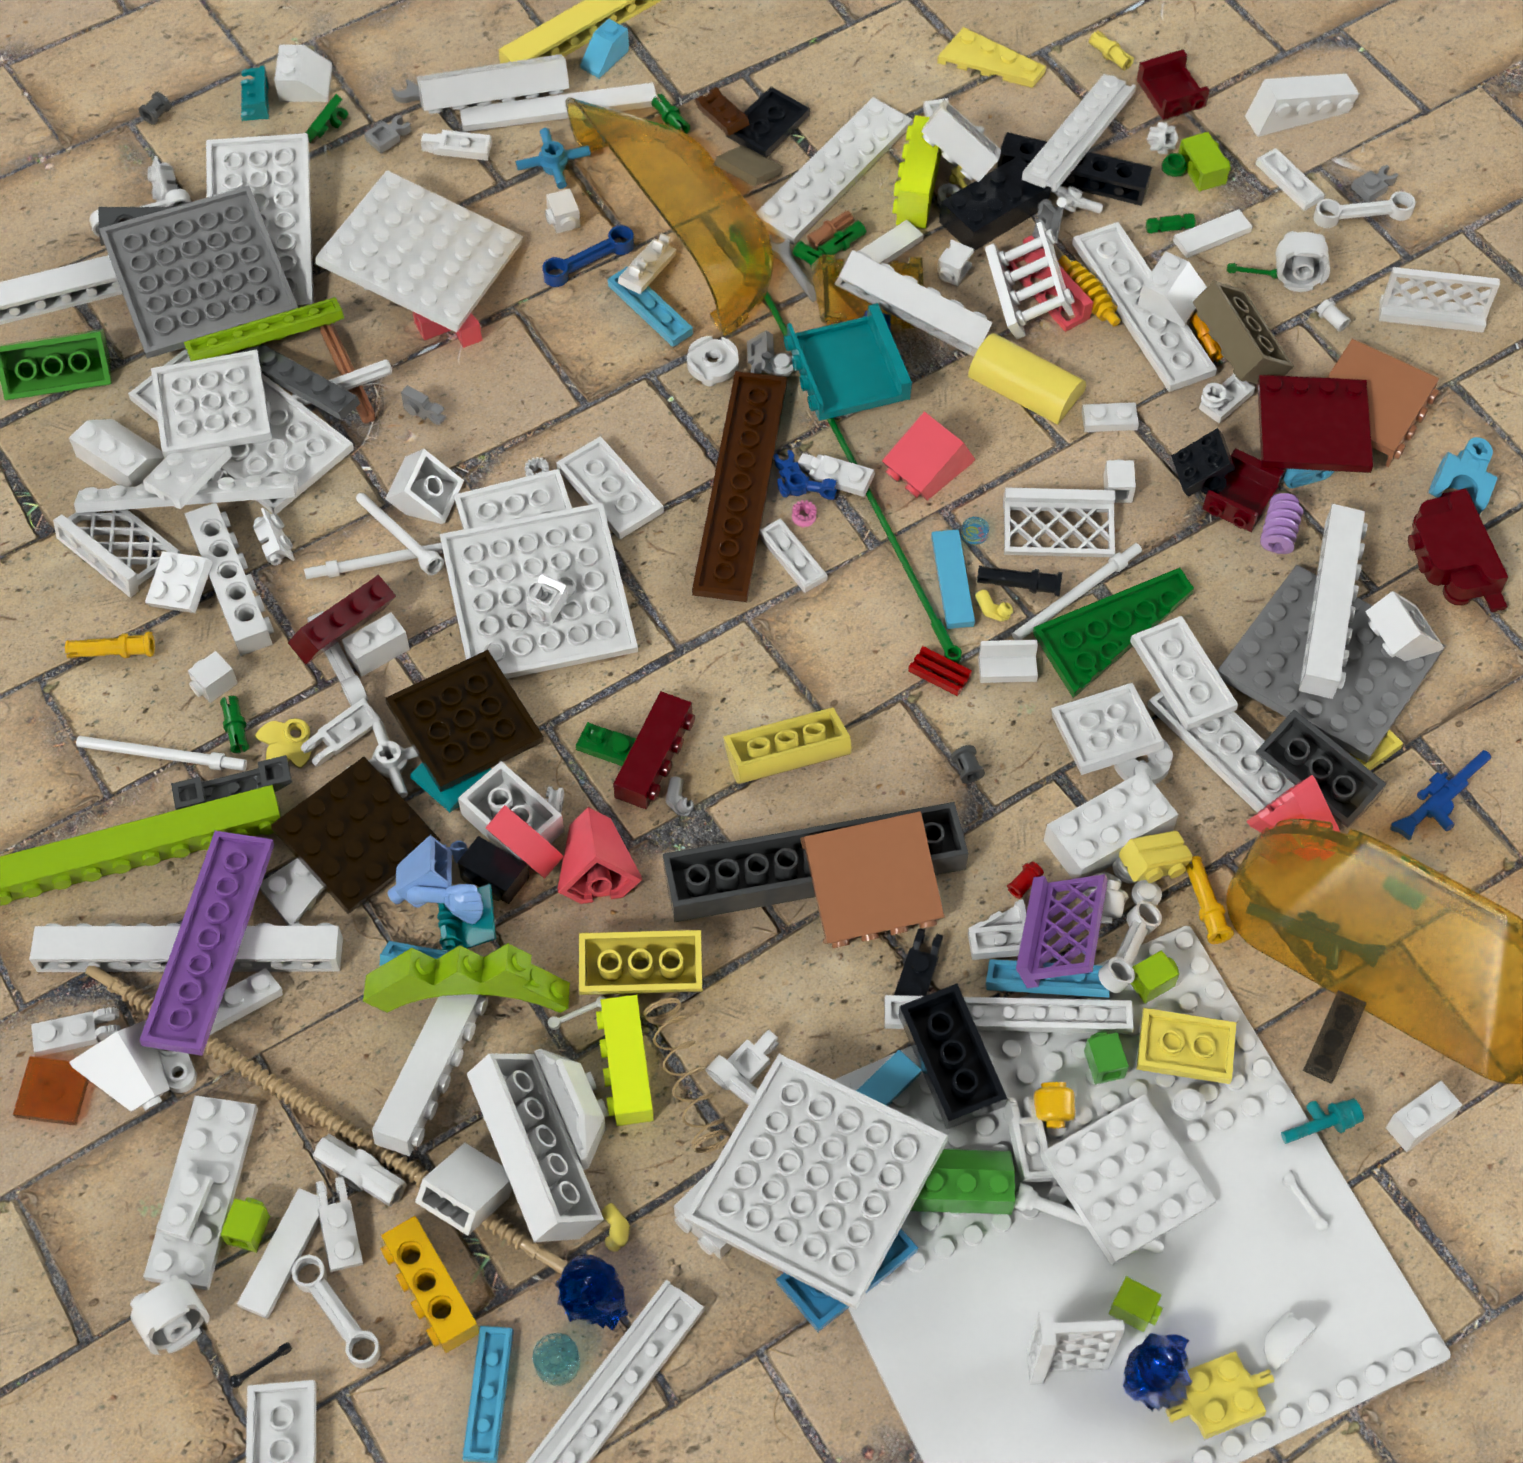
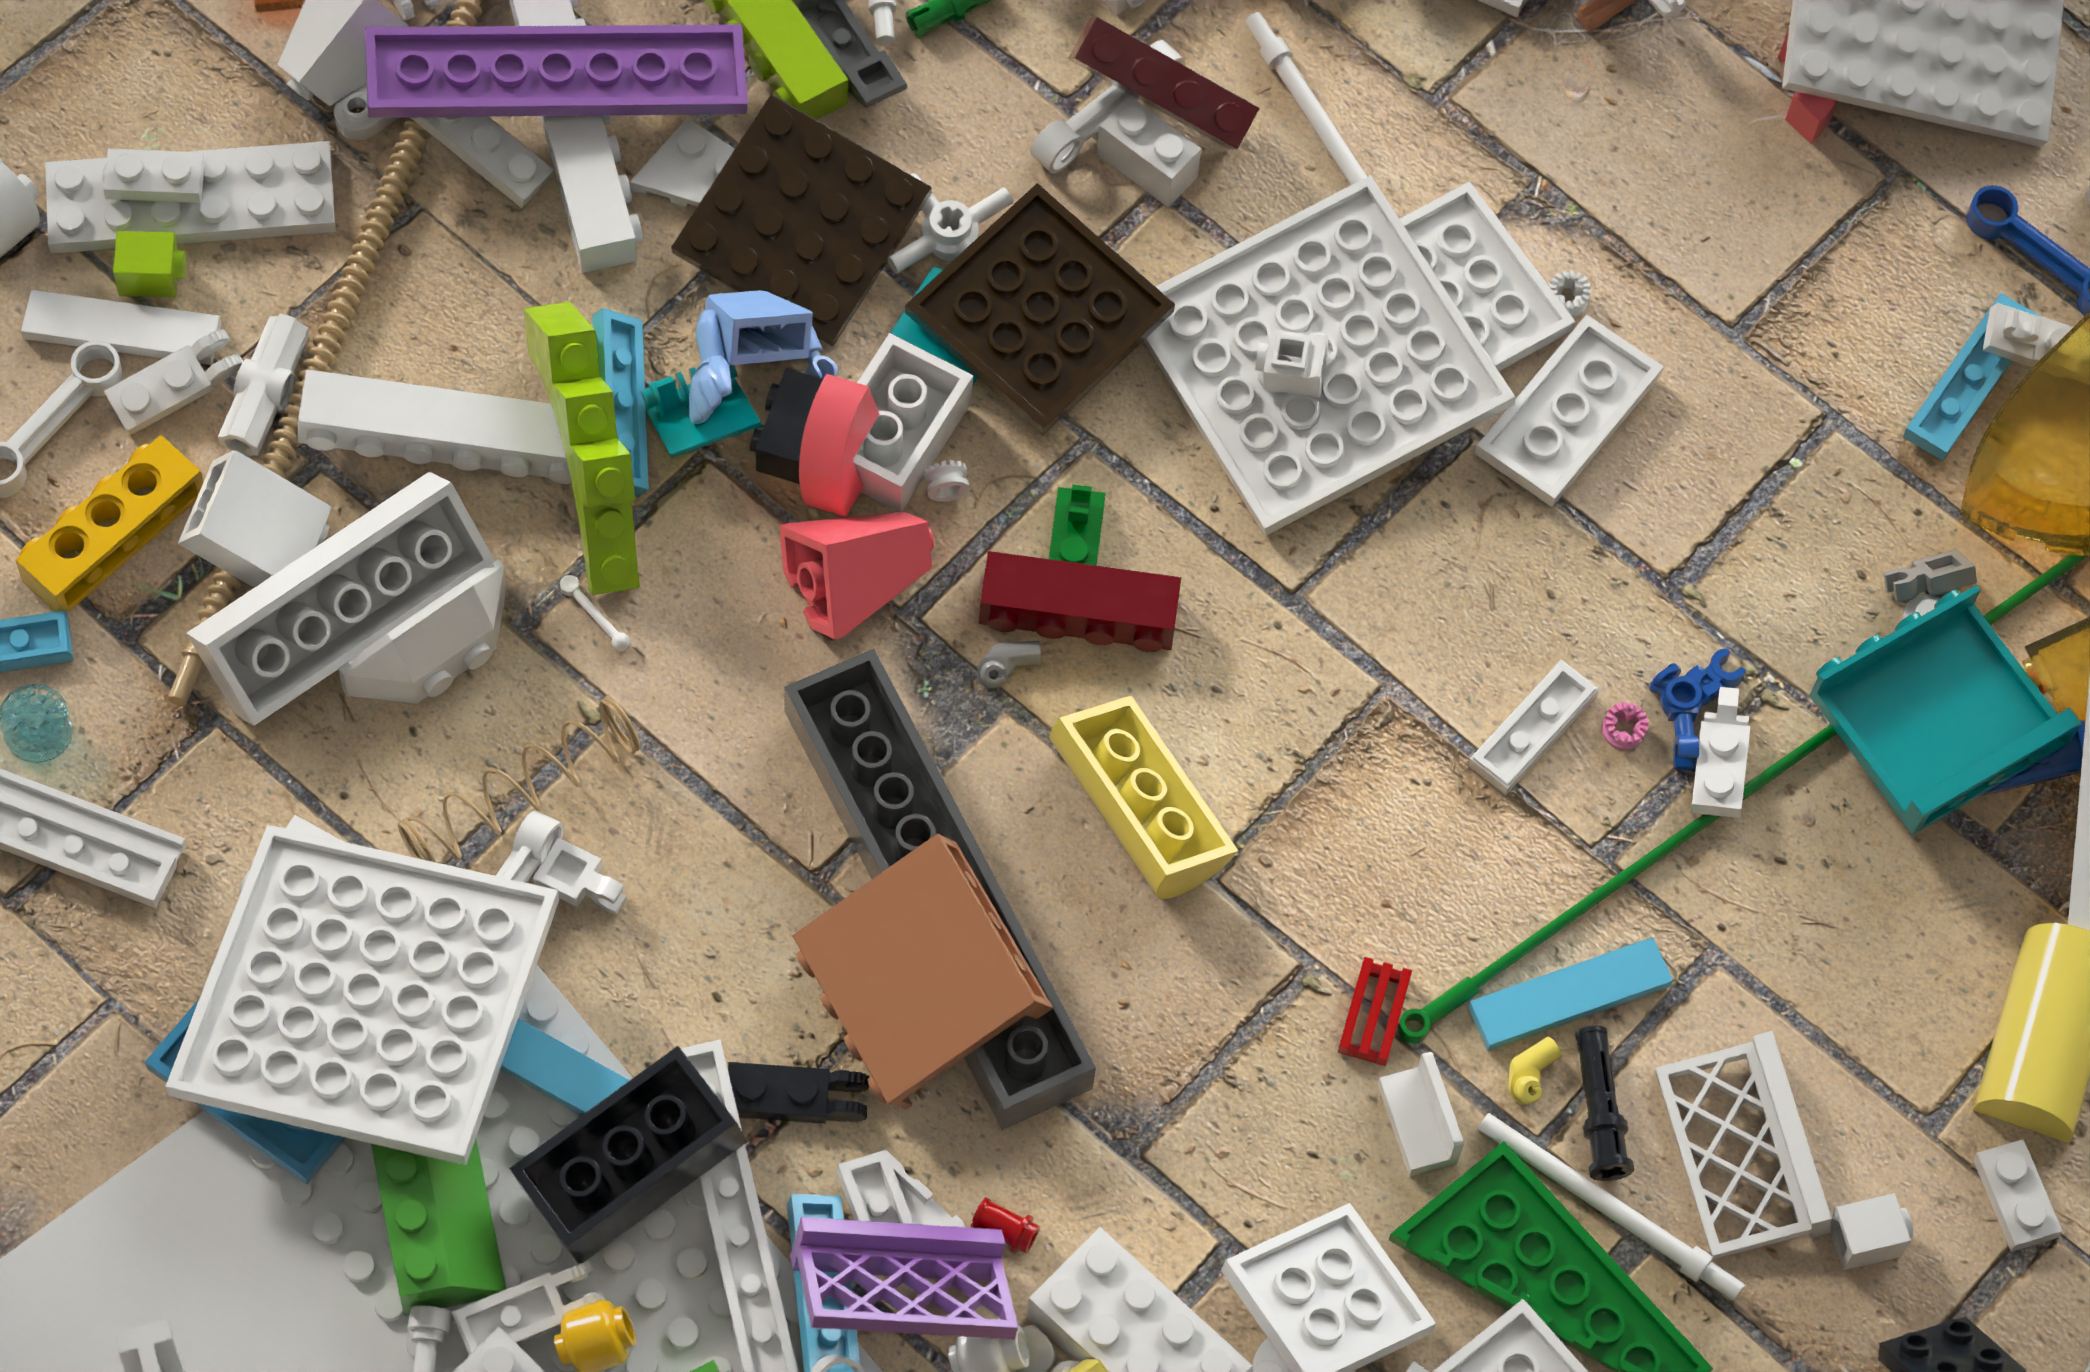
camera: 70 degrees right, 5 degrees up
light yellow plate [255,718,311,768] -> none
white hinge [301,698,382,767] -> none
white piece [356,493,444,575] -> none
white slope [385,449,464,524] -> none
light grey plate [401,385,446,425] -> none
clear blue hair [555,1254,628,1331] -> none
light yellow brick [579,930,703,995] -> none
neon yellow brick [596,995,654,1126] -> none
light yellow arm [601,1203,630,1252] -> none
white plate [687,336,739,387] -> none
reddish brown plate [692,371,787,603] -> none
coral slope [882,411,976,500] -> none
dark grey bush [951,745,985,784] -> none
clear light blue tile [961,517,989,545] -> none

